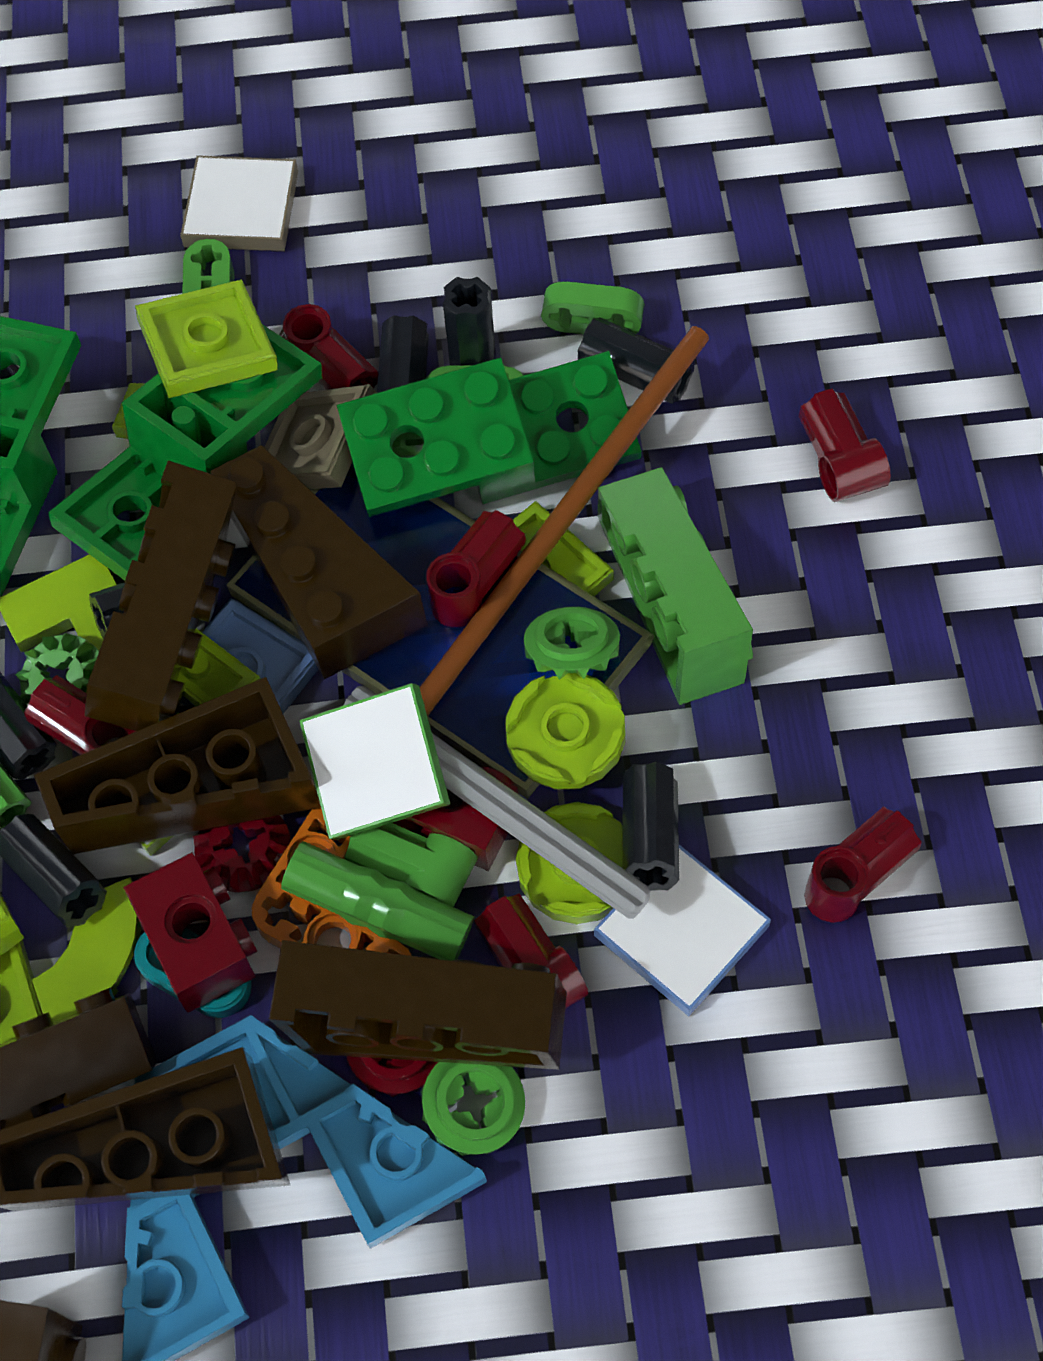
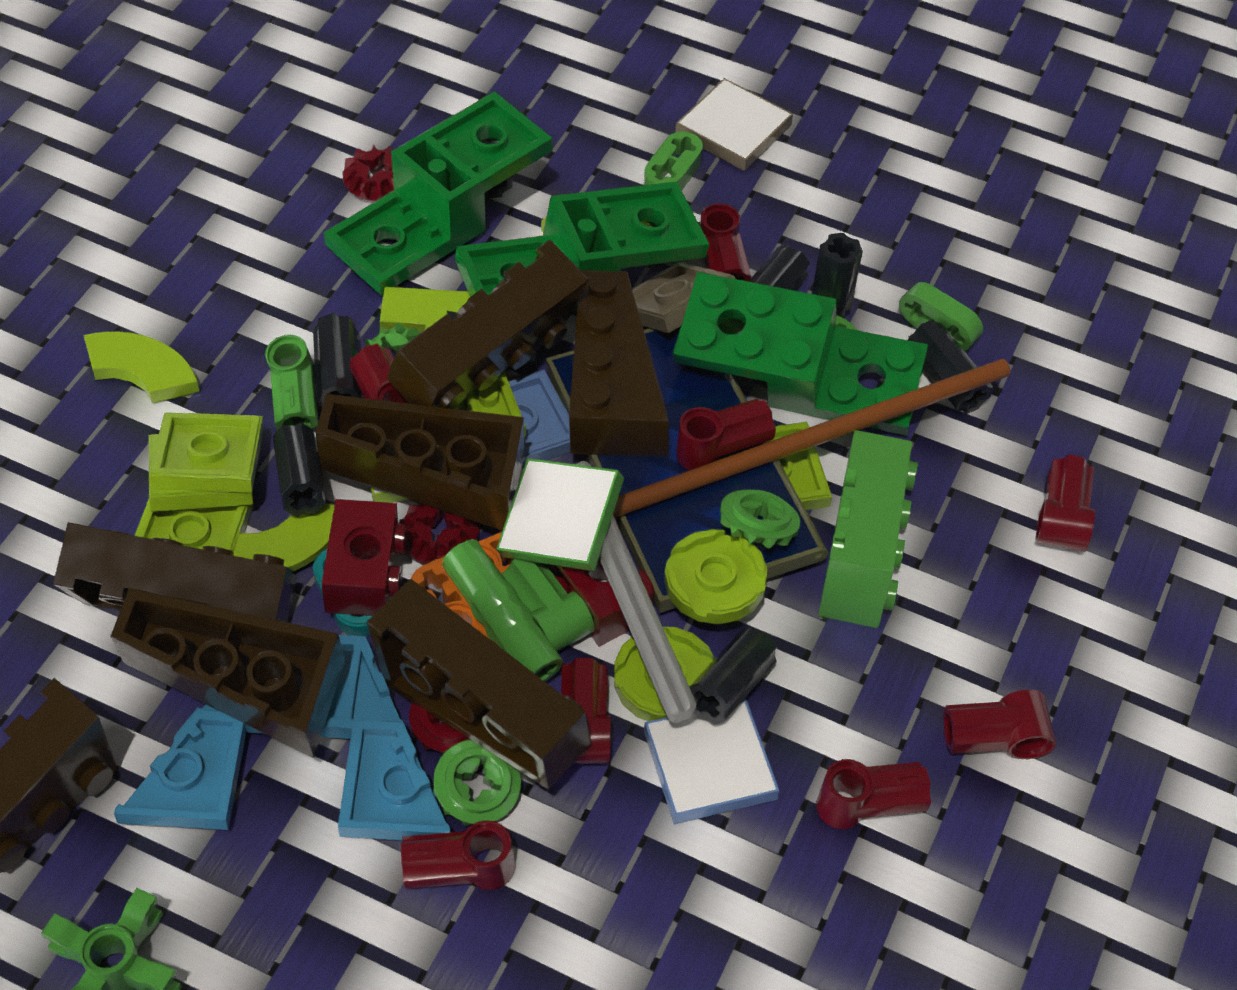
camera: 25 degrees right, 10 degrees down
lime tile [135,279,278,398] -> none
none -> dark red piece [401,820,516,890]
none -> dark red piece [943,689,1056,760]

